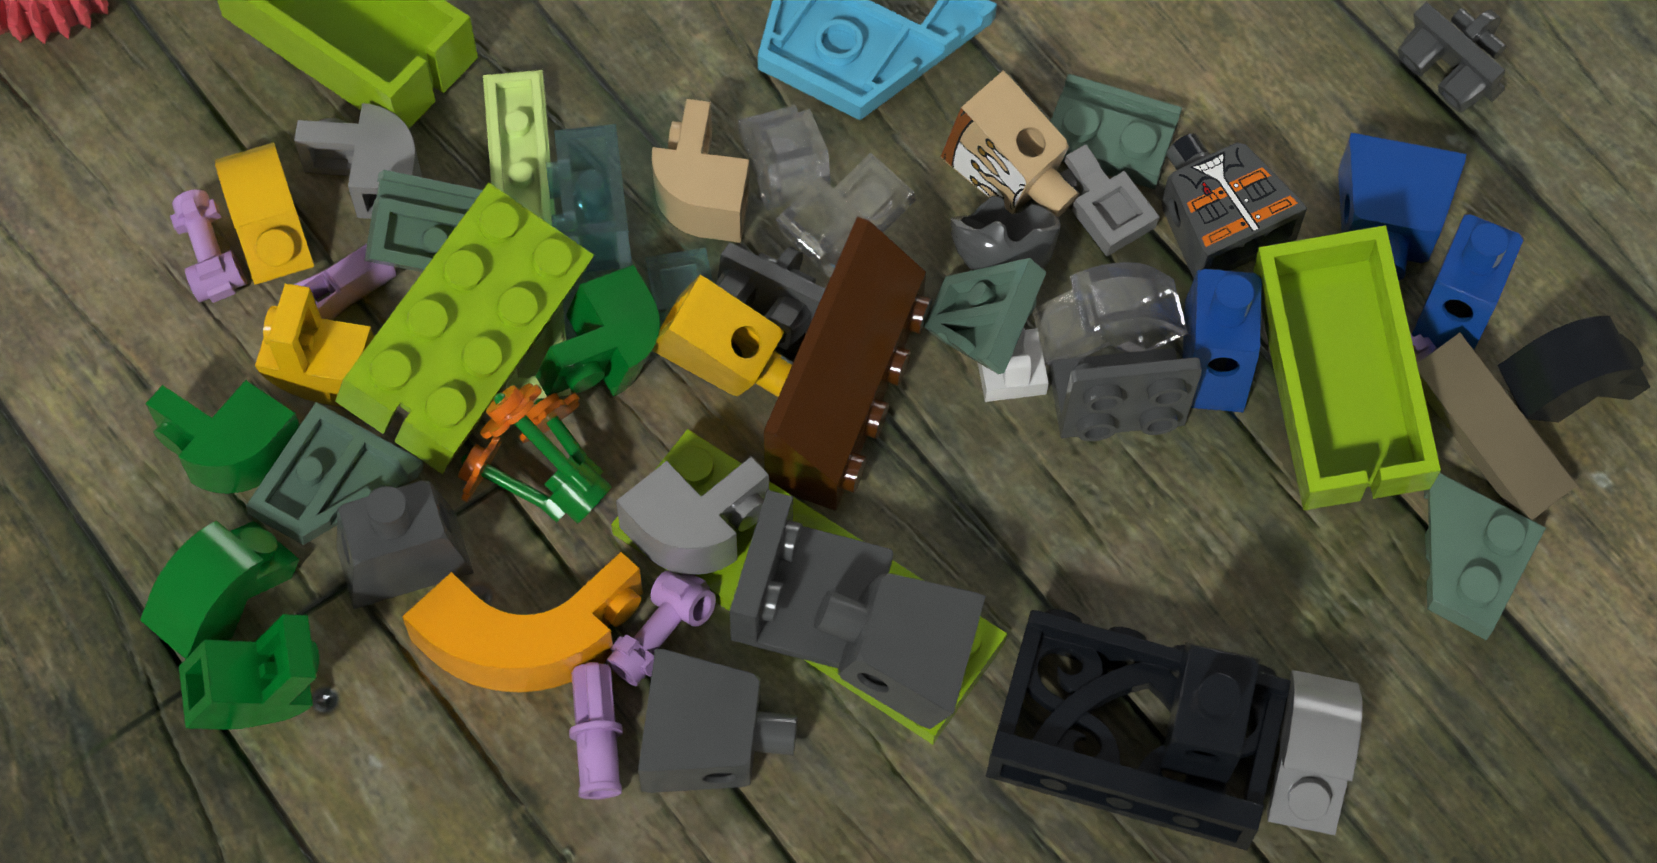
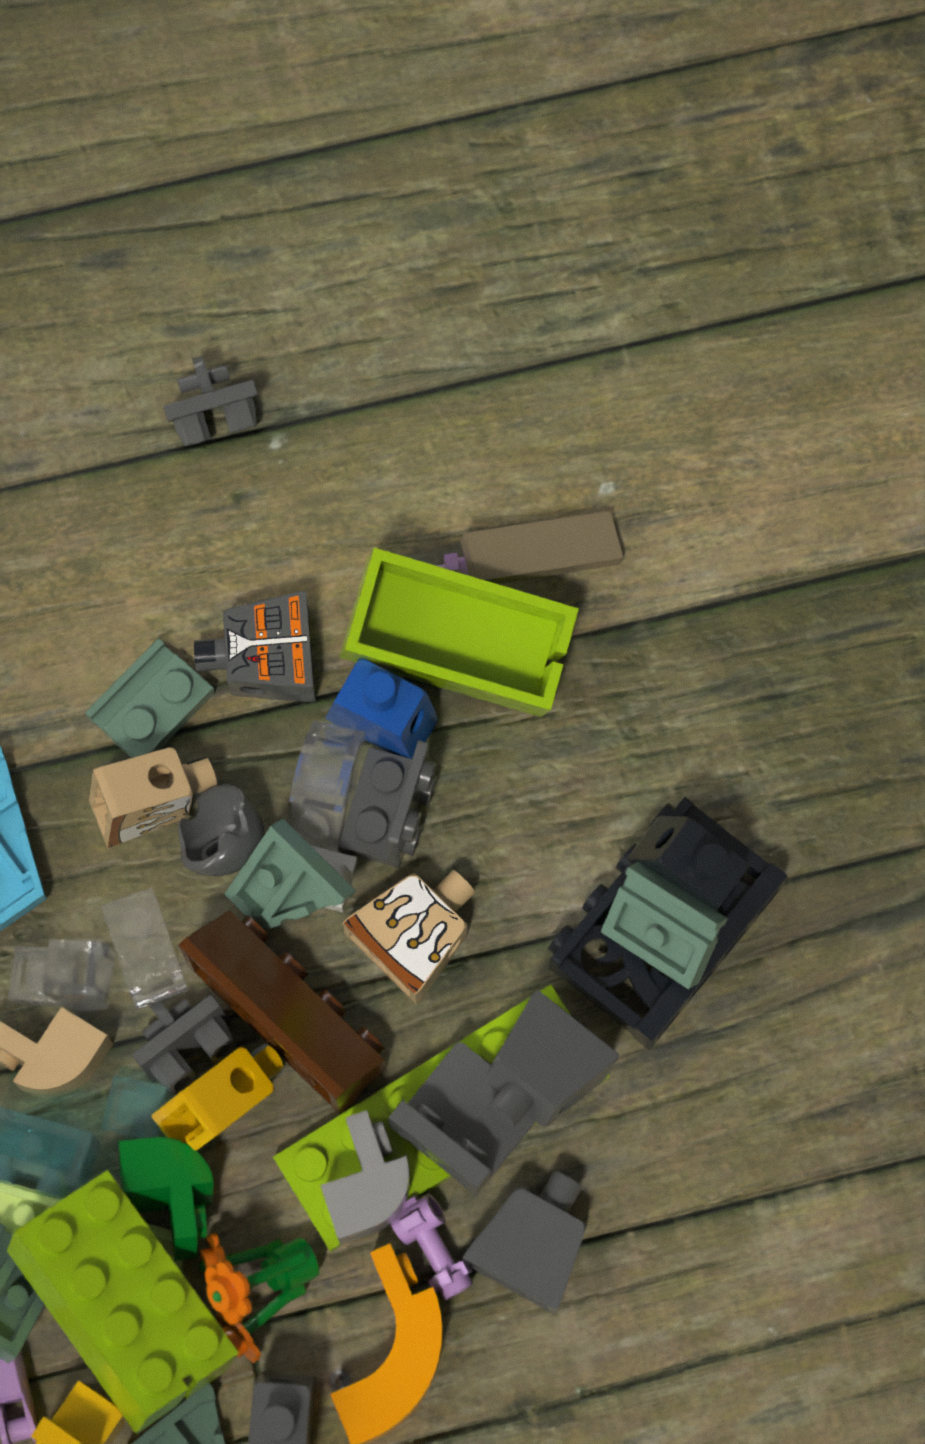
camera: 65 degrees left, 10 degrees up
lavender axle [569,662,623,800] -> none
light grey plate [1061,144,1160,257] -> none
light grey brick [1266,670,1362,835] -> none
blue torso [1338,133,1466,281] -> none
blue torso [1412,215,1524,350] -> none
sand green wing [1424,473,1546,641] -> none
black brick [1497,316,1650,423] -> none
none -> torso [343,870,475,1005]
none -> sand green plate [601,862,728,989]

